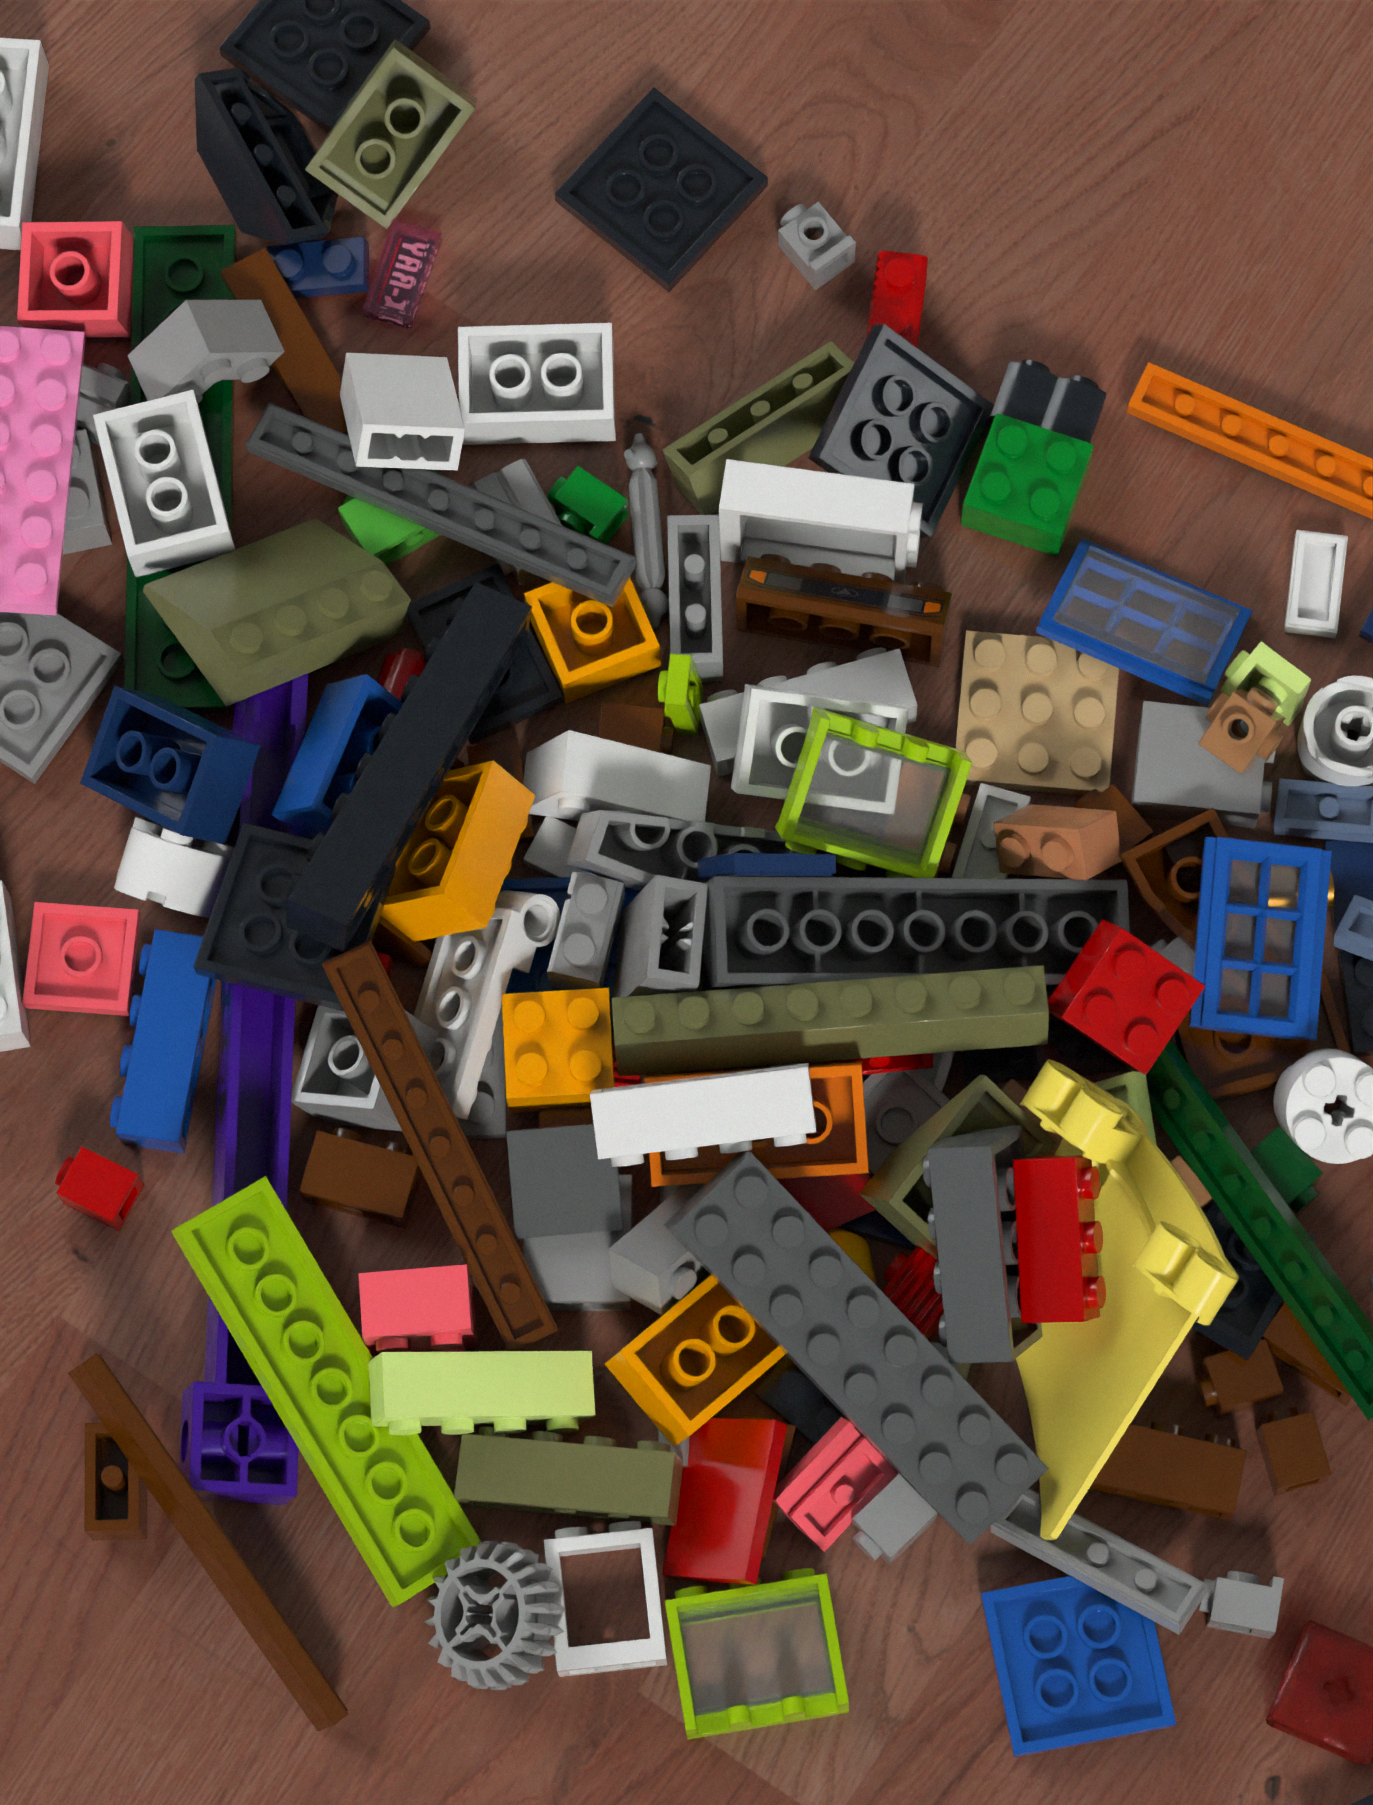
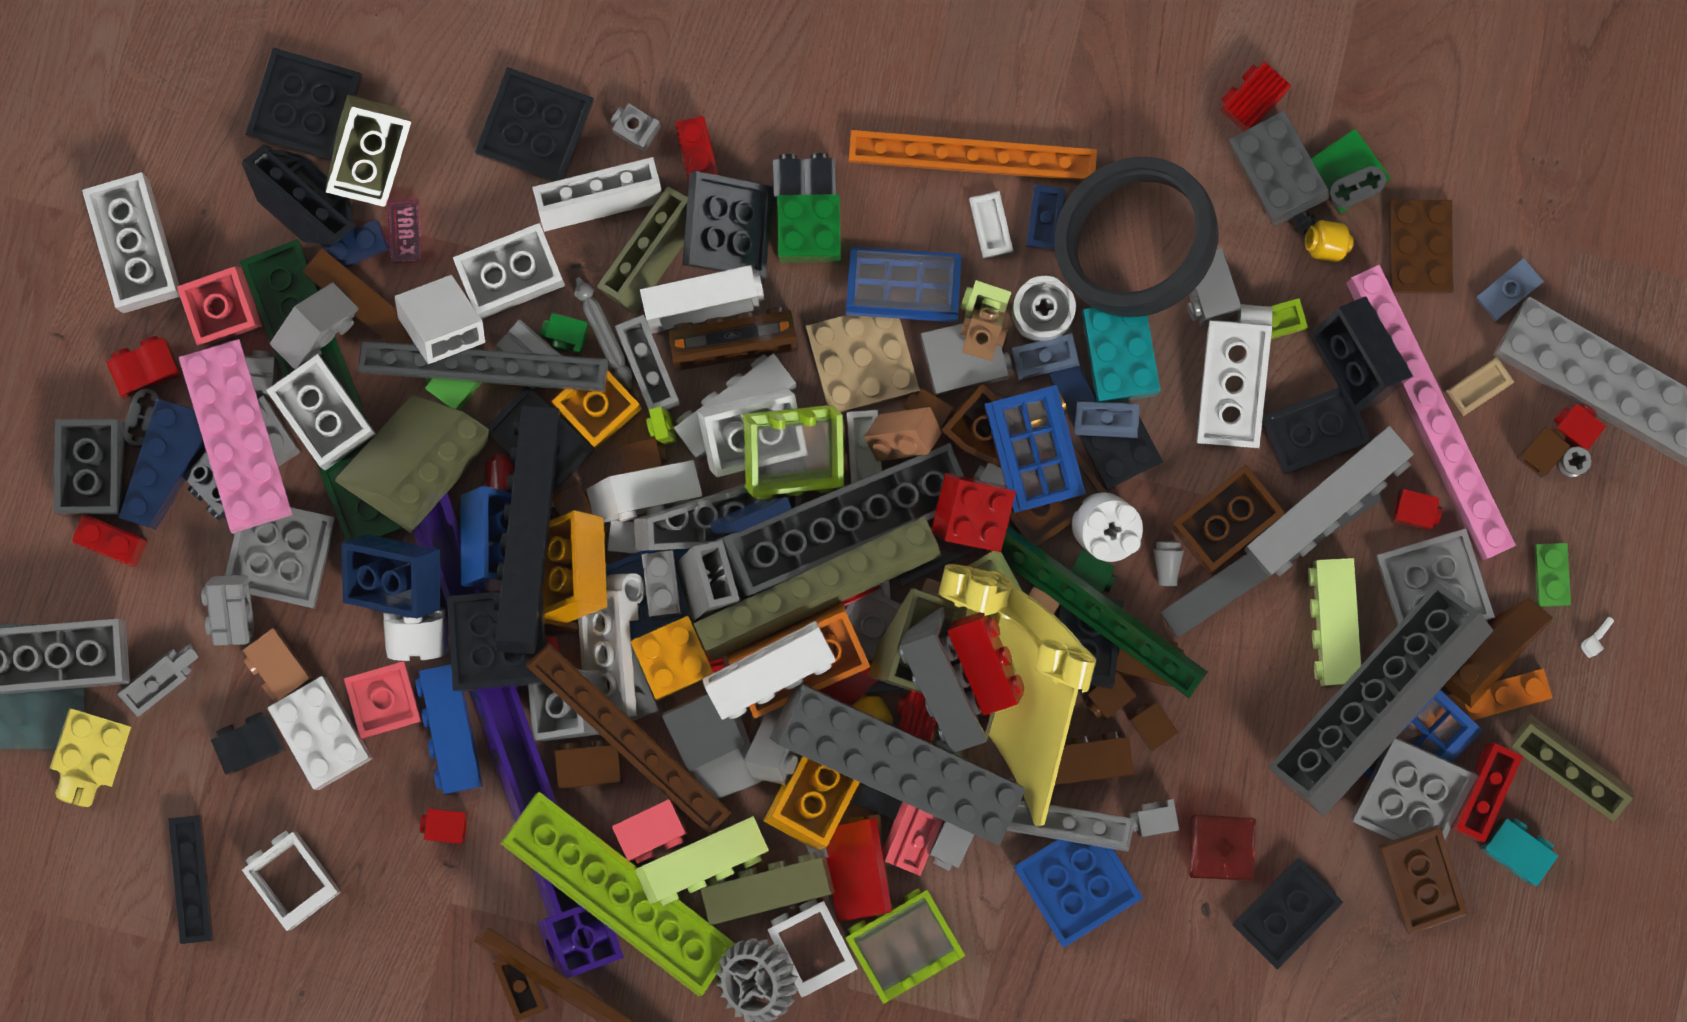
camera: 25 degrees left, 10 degrees up
none -> white brick [532,157,662,232]

